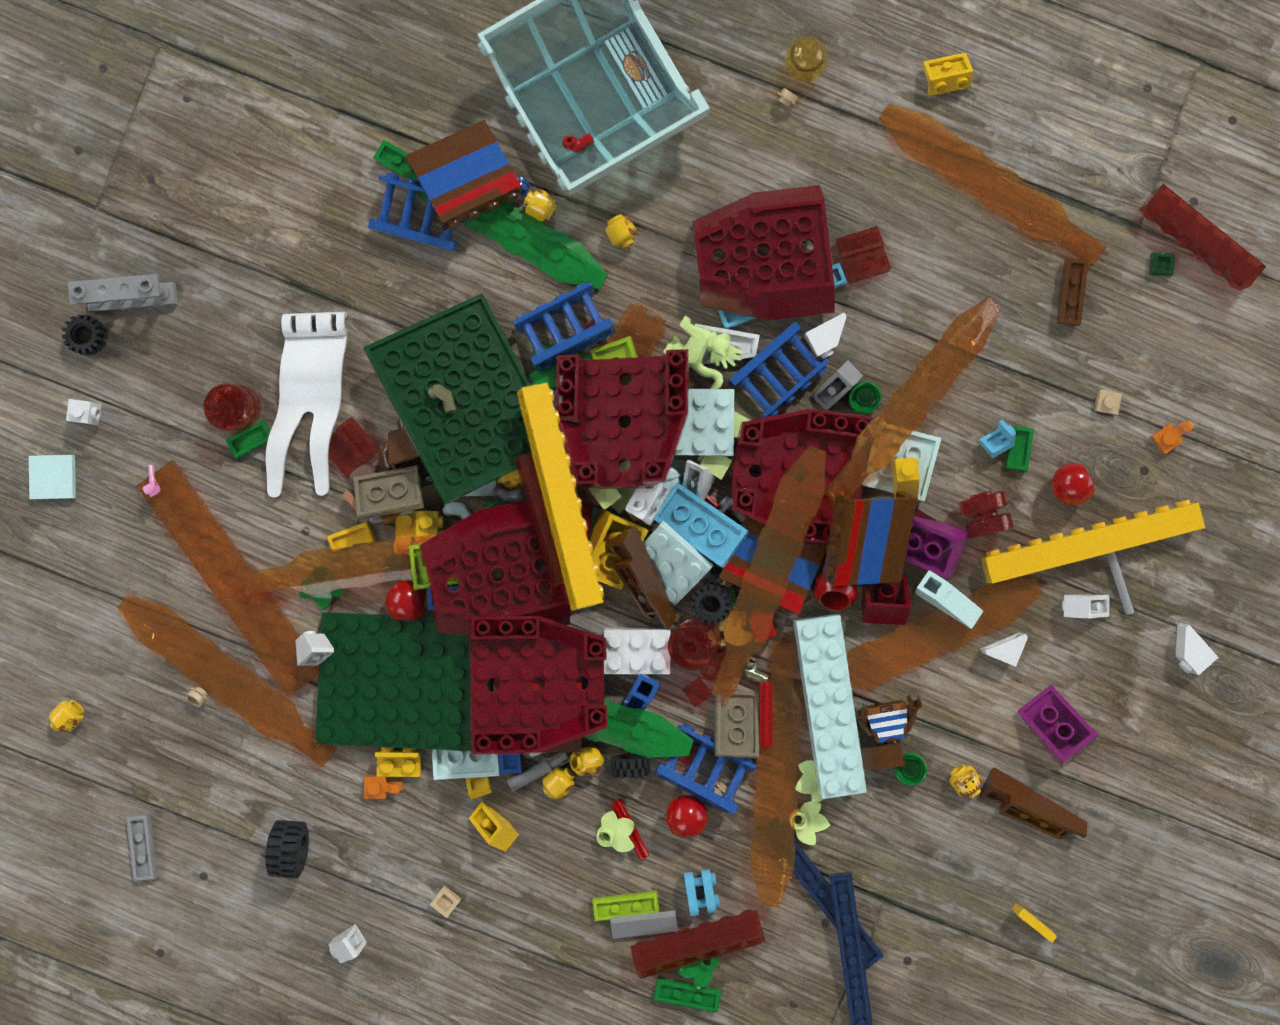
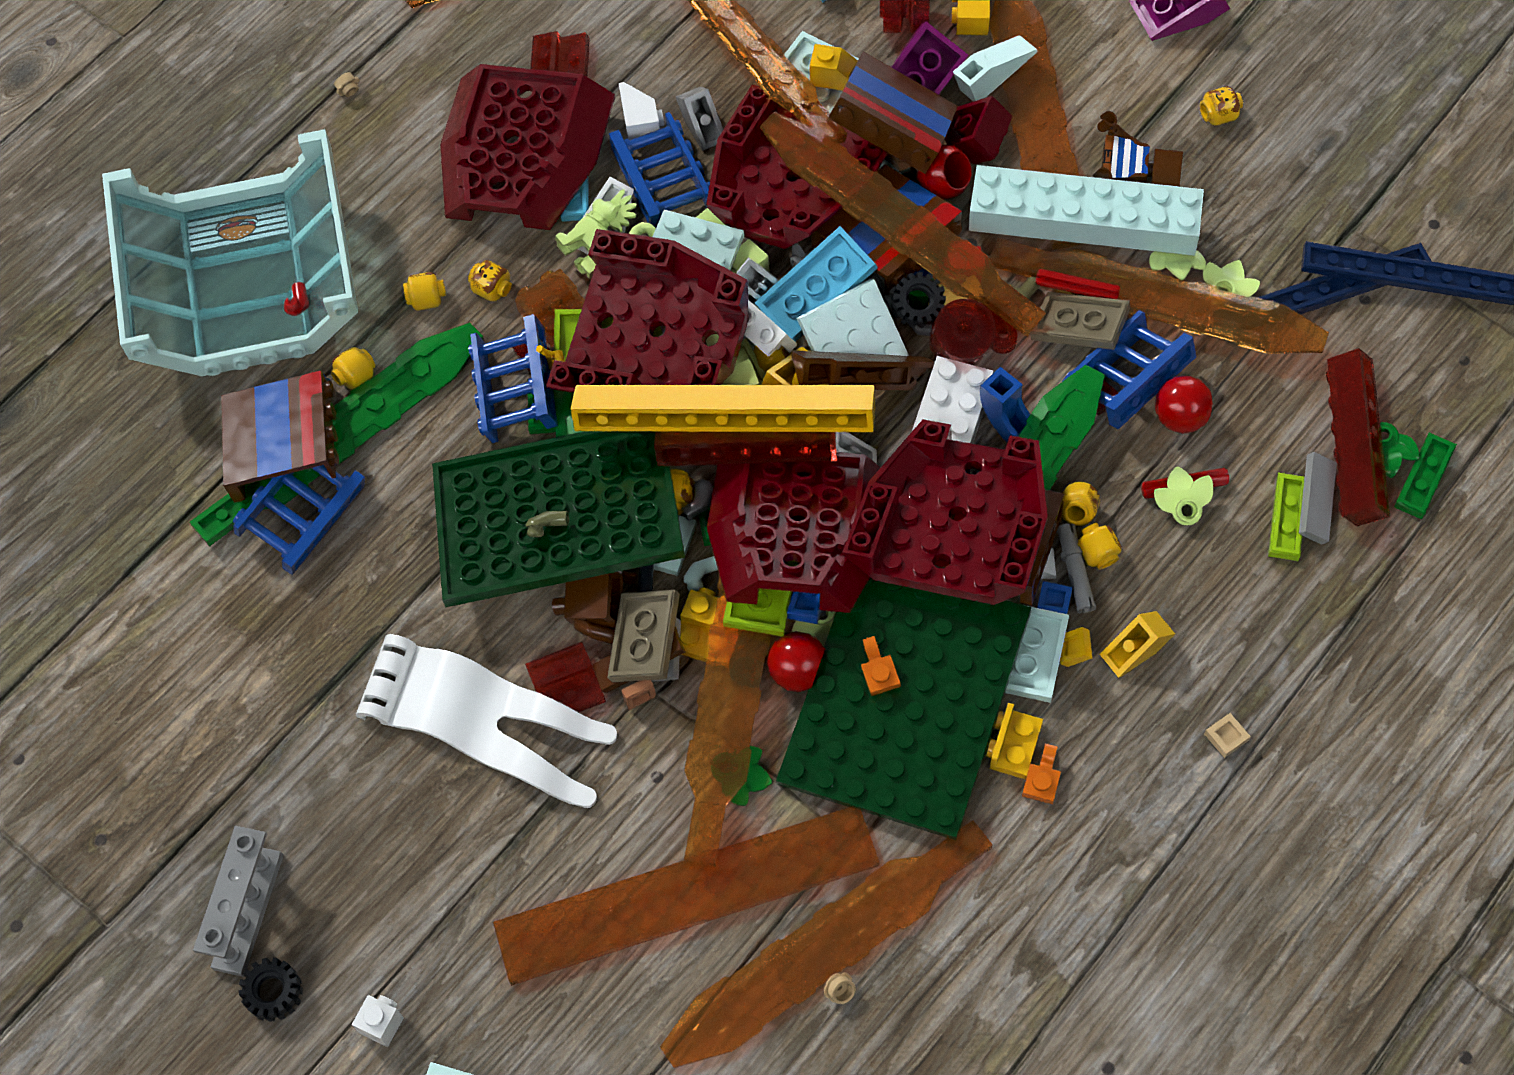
camera: 70 degrees left, 25 degrees down
bright pink hand [143,465,161,497] -> none
clear red wheel [203,384,261,431] -> none
green tile [226,419,271,459] -> none
black tyre [265,820,309,878] -> none
white slope [295,631,334,666] -> none
yellow tile [327,521,376,557] -> none
white slope [329,924,367,963] -> none
black tyre [611,754,651,779] -> none
clear red tile [682,676,713,707] -> none
medium azure brick [684,869,720,917] -> none
clear yellow helmet [784,36,828,82] -> none
green hair [849,381,882,414] -> none
green hair [894,752,928,786] -> none
white slope [980,632,1028,667] -> none
reddish brown wedge [980,767,1087,839] -> none
yellow tile [1012,903,1057,943] -> none
none -> yellow head [468,260,512,302]
none -> yellow hand [536,345,565,370]
none -> orange plate [861,636,901,696]

